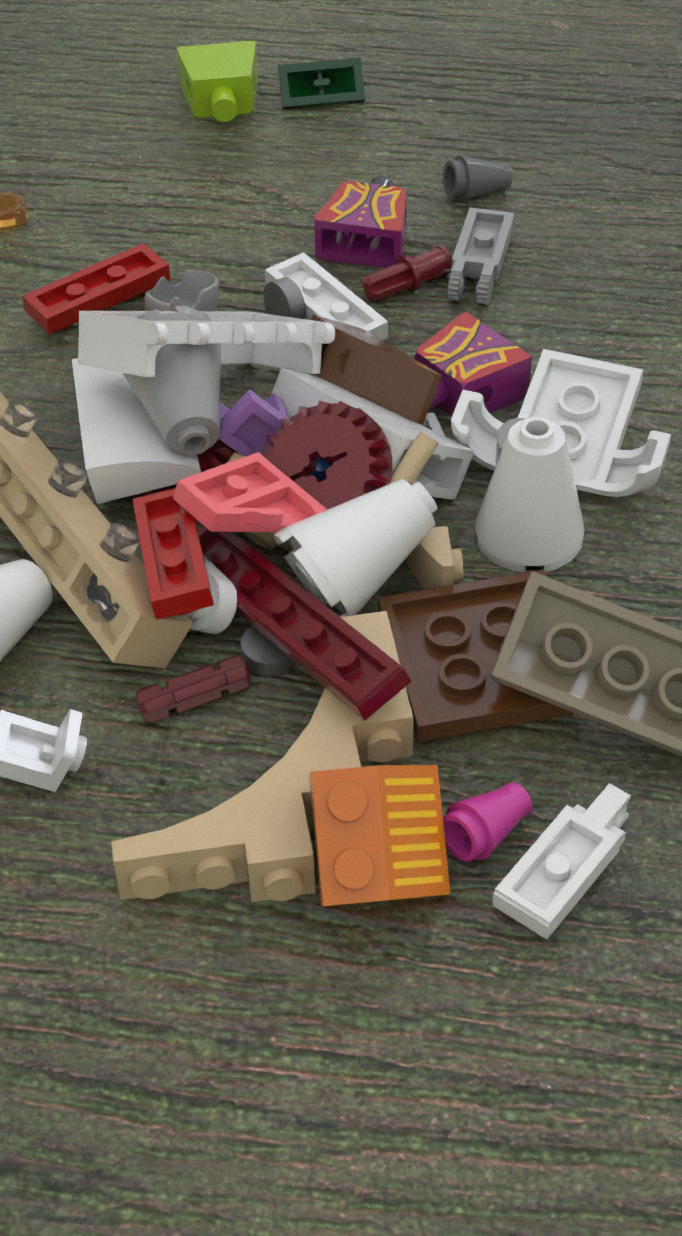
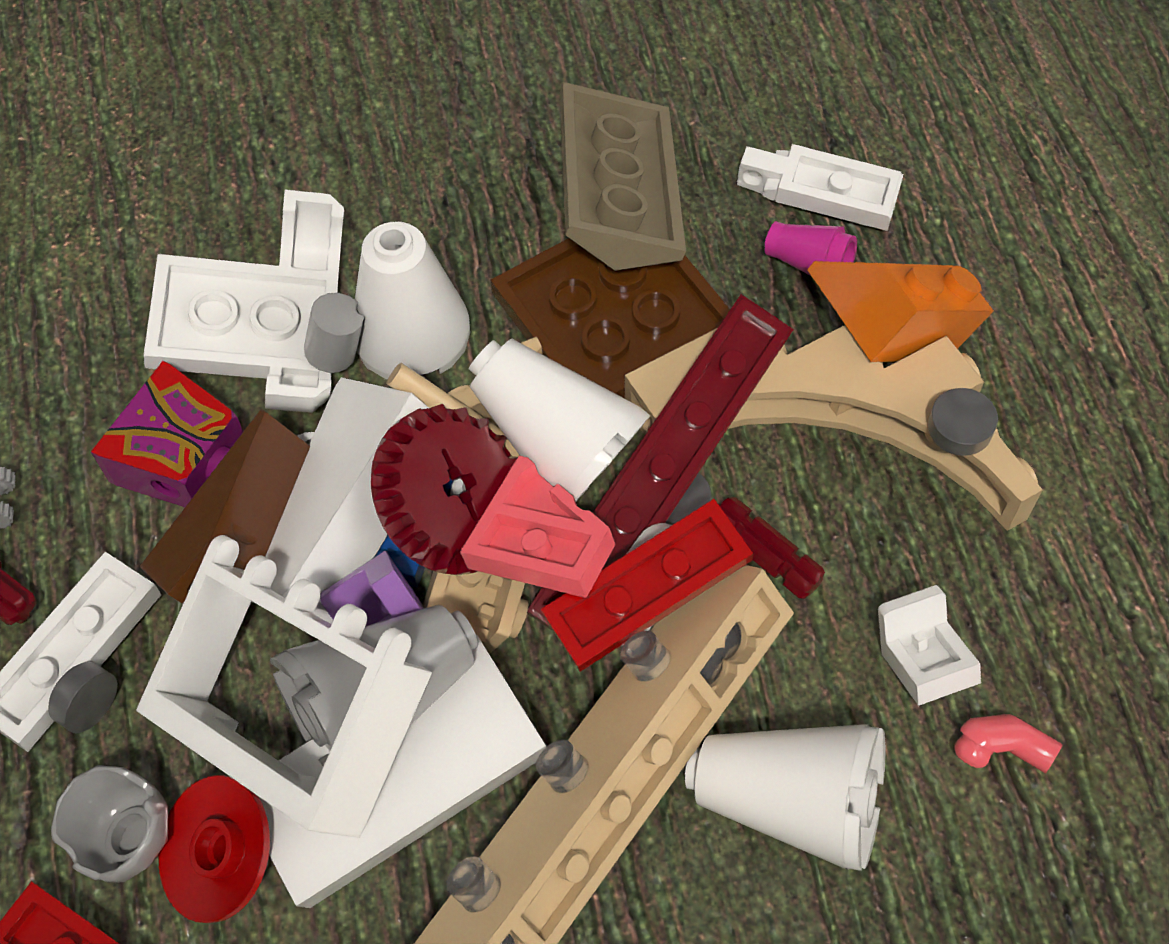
camera: 110 degrees left, 15 degrees up
none -> flat silver tile [928,388,998,456]

